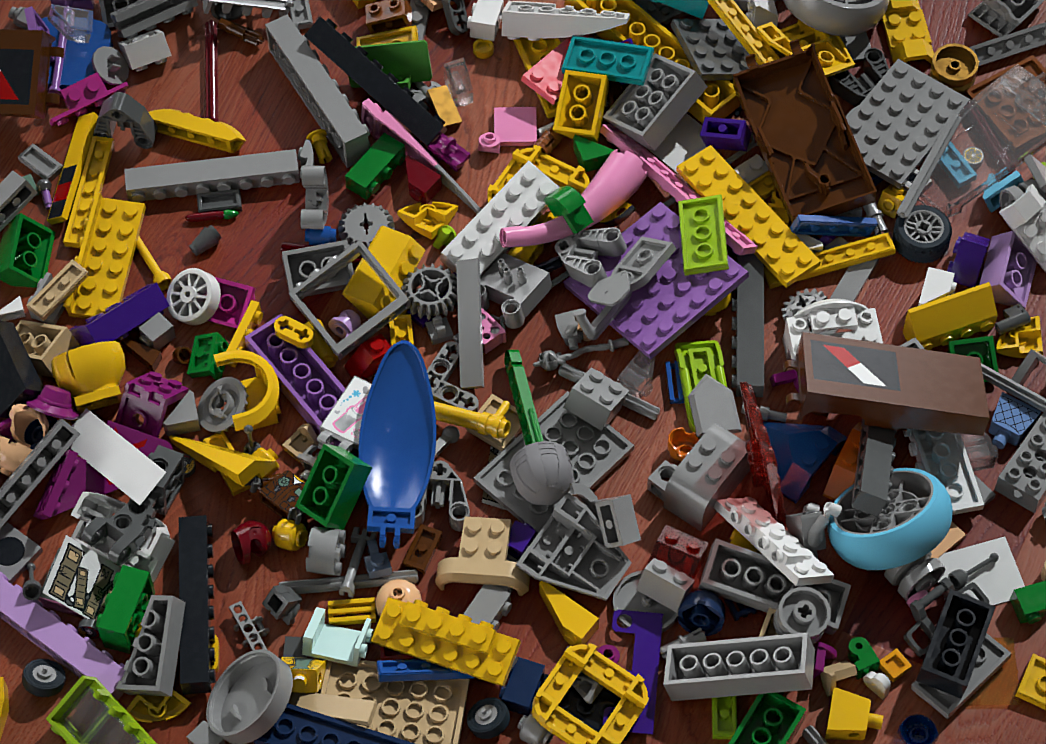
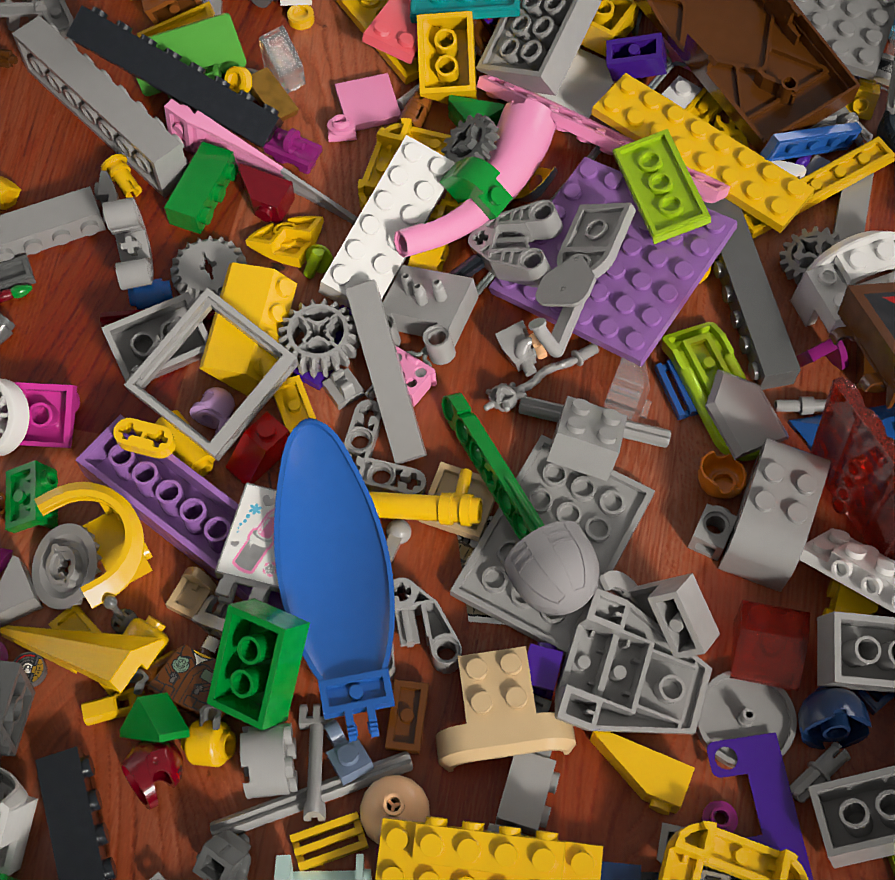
camera: 15 degrees left, 5 degrees up
yellow plate [226,300,263,367] -> none
light grey brick [636,558,695,612] -> none
none -> yellow bar [81,687,145,726]
none -> green slope [120,692,190,742]
none -> yellow tile [224,66,252,93]
none -> dark grey gear [441,113,500,163]

